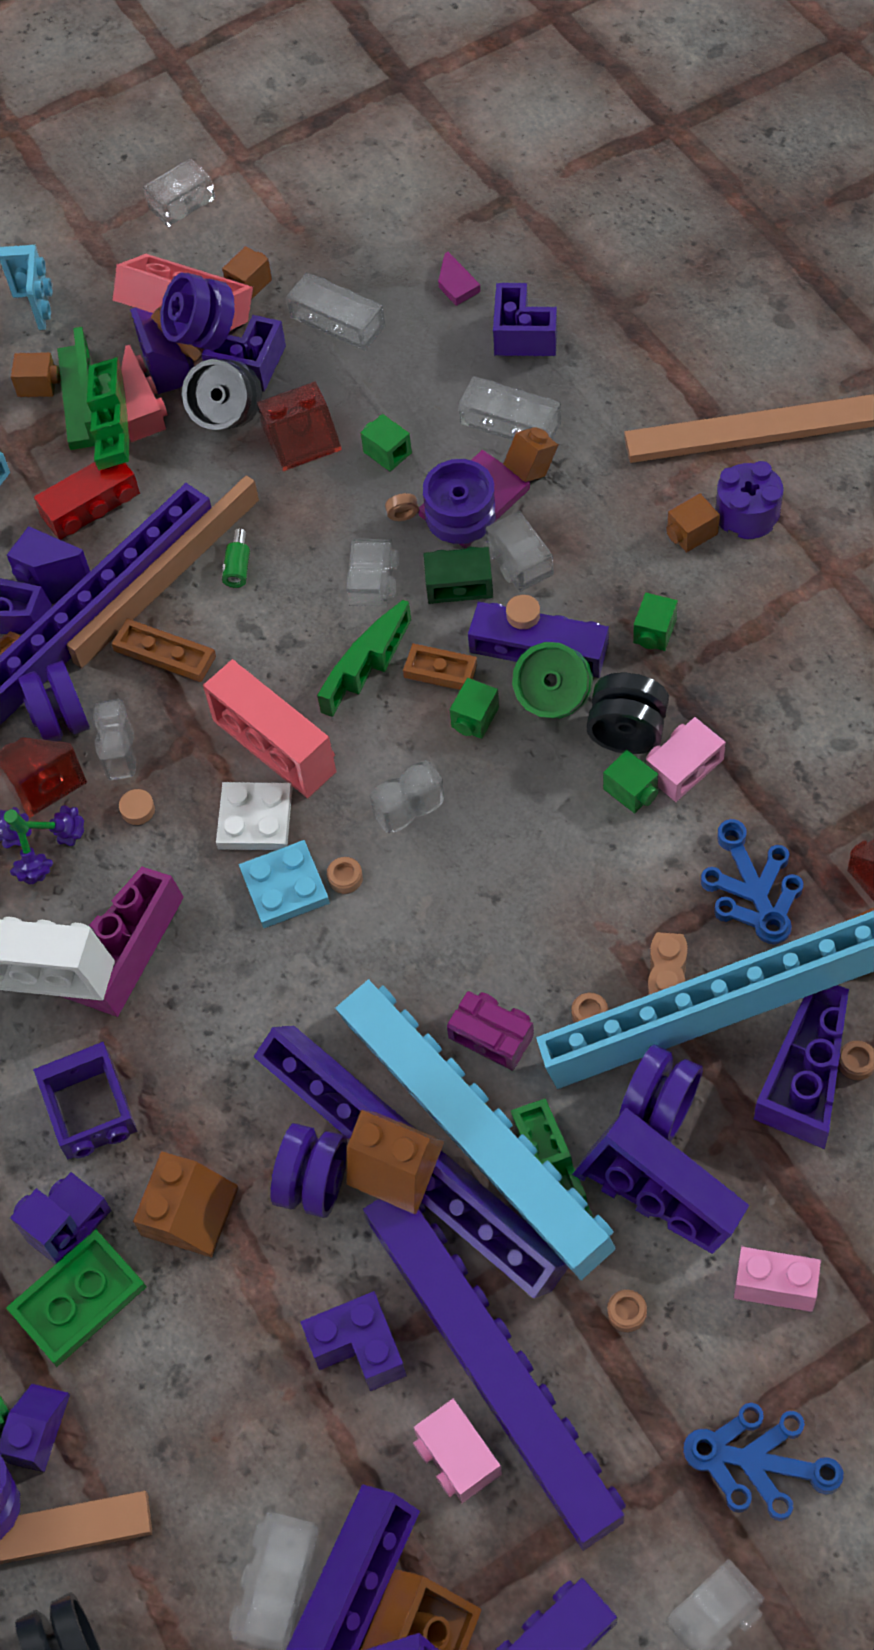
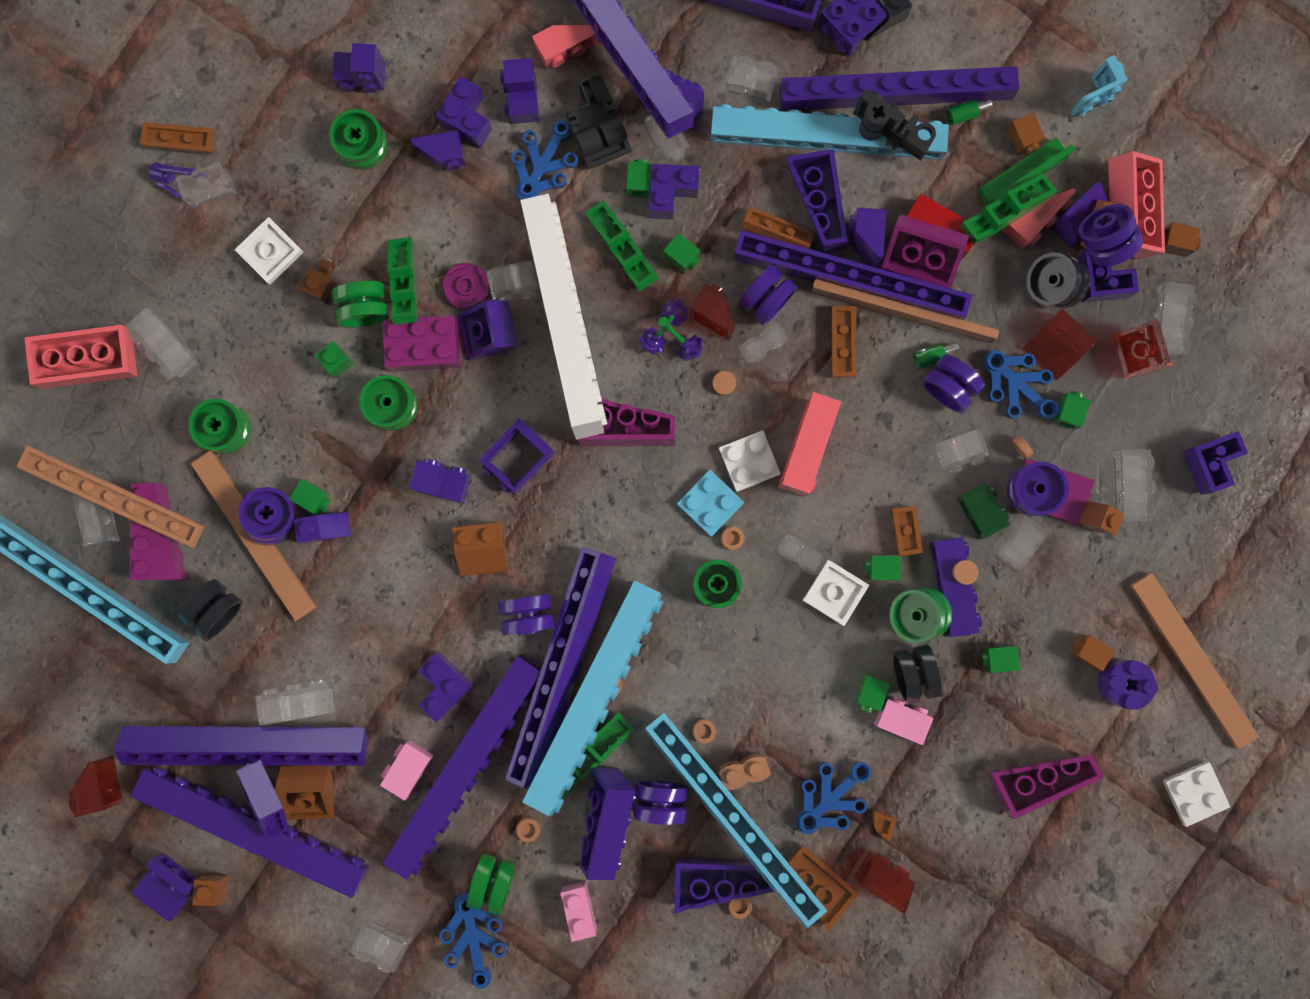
camera: 60 degrees right, 25 degrees up
green plate [6,1229,147,1367] -> none
clear brick [143,158,215,227] -> none
green slope [317,600,411,717] -> none
dark orange slope [347,1110,445,1214] -> none
magenta tile [438,252,481,306] -> none
magenta brick [447,991,534,1071] -> none
none -> green wheel [466,853,516,917]
none -> green brick [693,559,742,608]
none -> white plate [802,560,869,626]
none -> dark orange tile [871,810,897,841]
none -> magenta brick [882,215,969,289]
none -> dark purple wheel [922,354,985,414]
none -> blue plant [983,350,1060,420]
none -> magenta wedge [987,755,1104,819]
none -> clear red slope [1113,319,1172,380]

